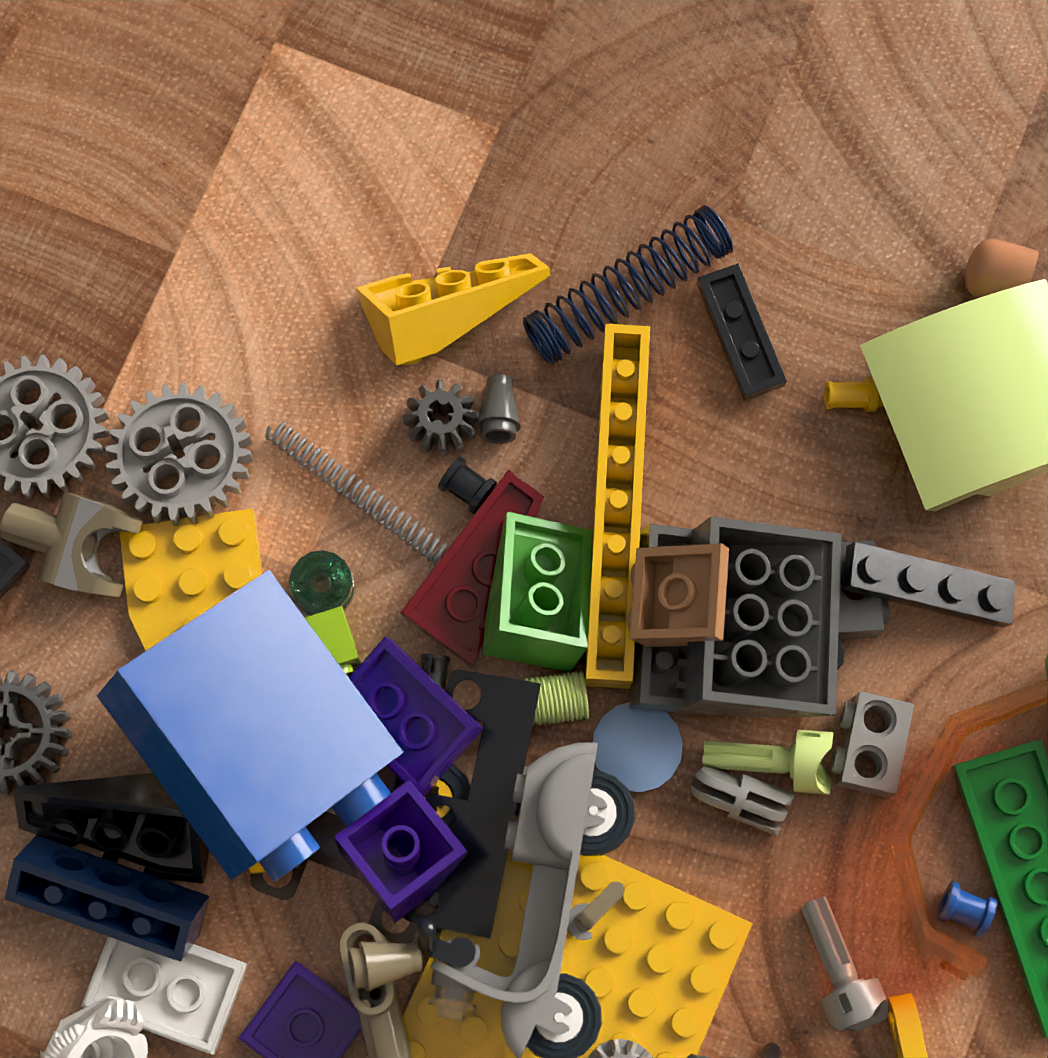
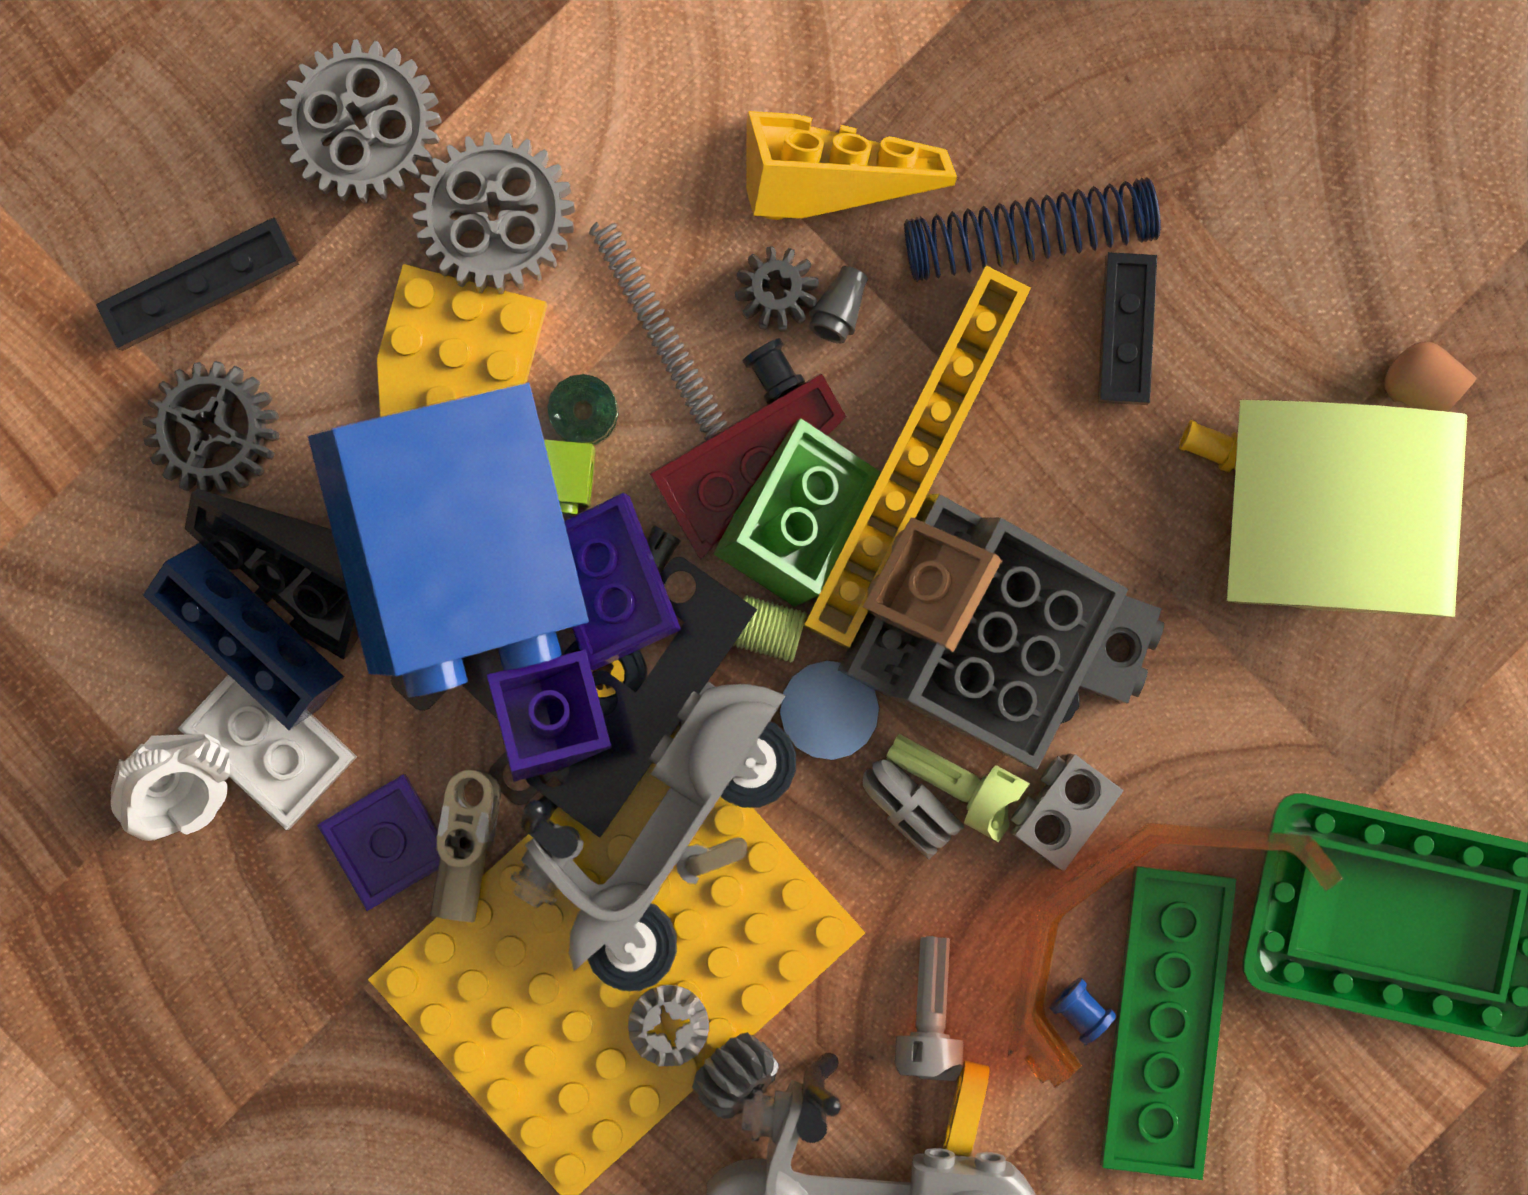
camera: 25 degrees right, 10 degrees up
dark tan connector [0,492,143,597] -> none
dark tan cone [348,942,422,991] -> none
plate [842,542,1015,628] -> none

